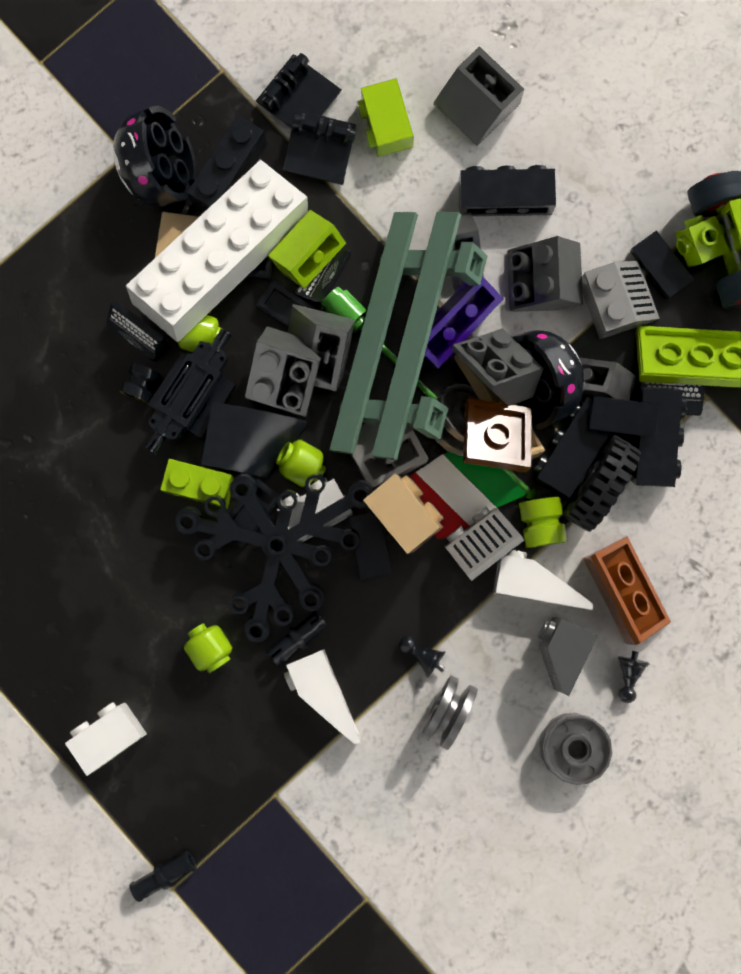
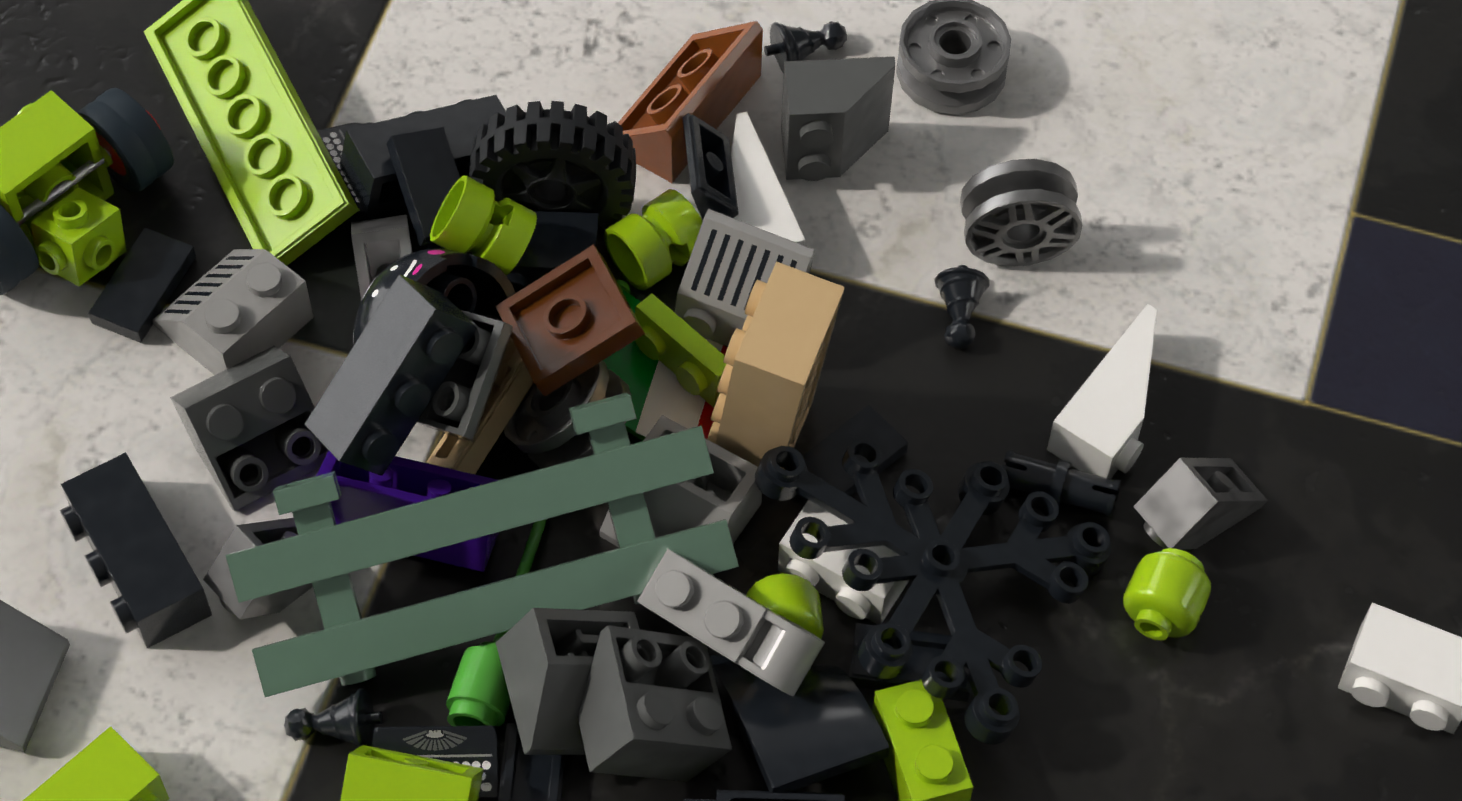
camera: 125 degrees left, 25 degrees down
none -> black piece [284,689,383,747]
none -> black brick [305,274,478,476]
none -> lime wheel [430,176,537,276]
none -> lime plate [635,293,726,408]
none -> light grey plate [637,549,825,696]
none -> black slope [683,113,738,220]
none -> flat silver slope [1133,458,1268,550]

